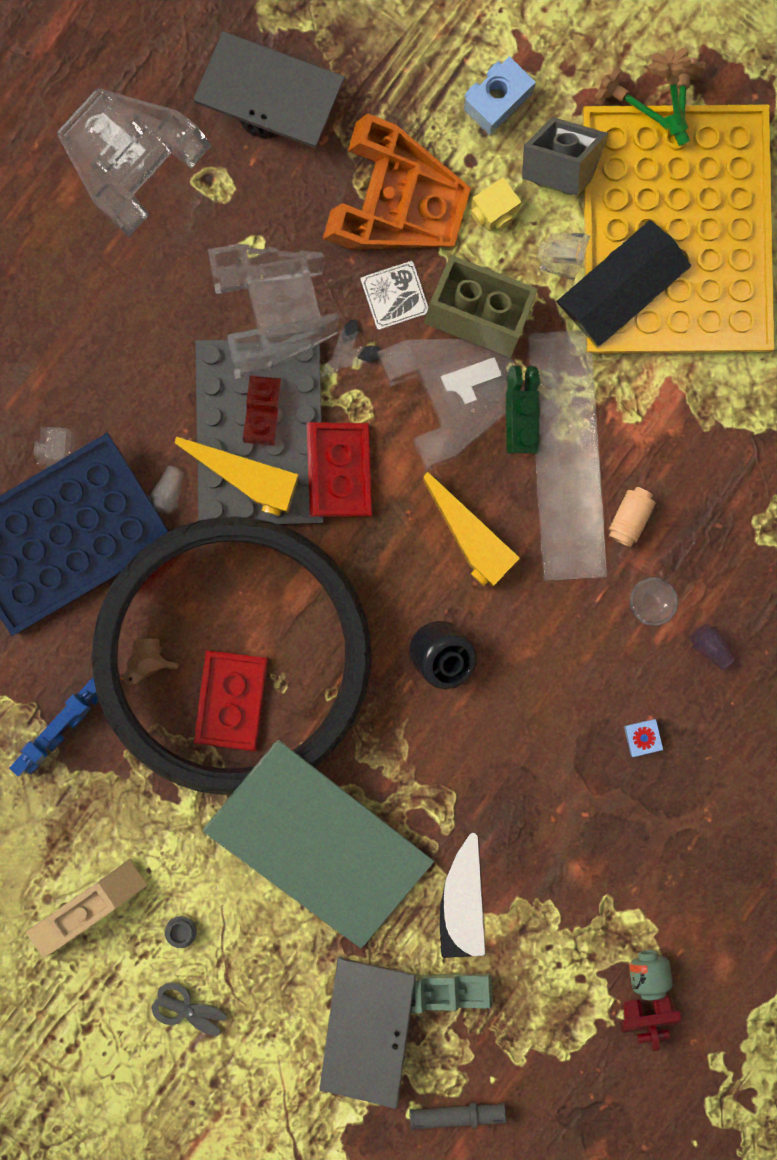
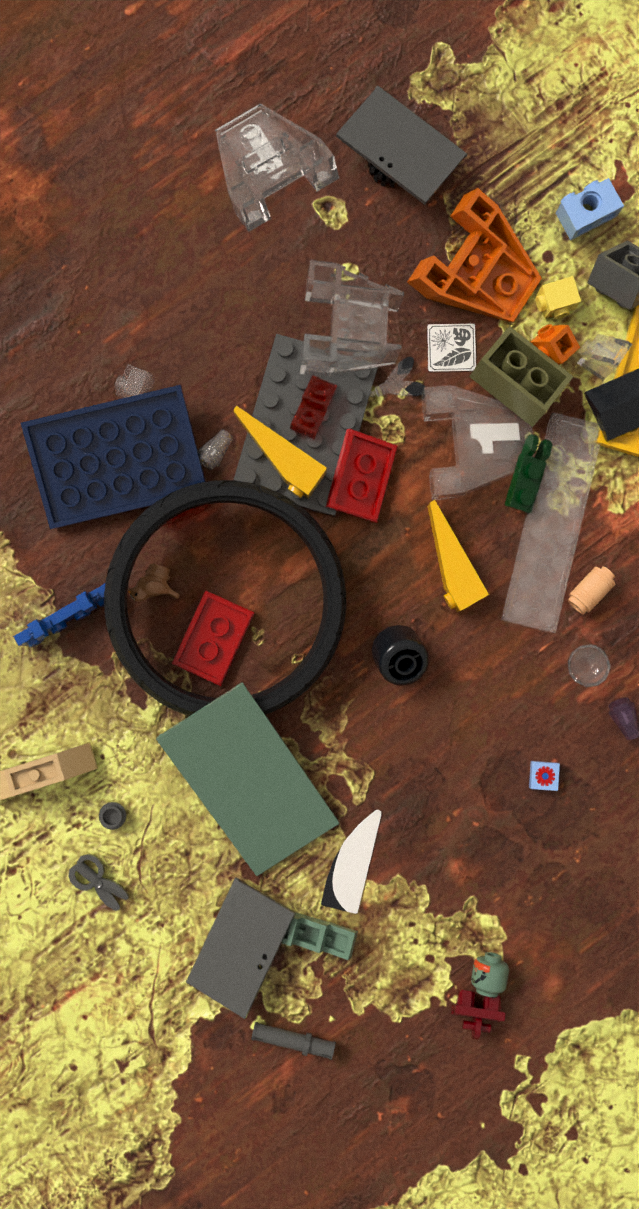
camera: 20 degrees right, 0 degrees up
none -> orange brick [531,324,580,365]

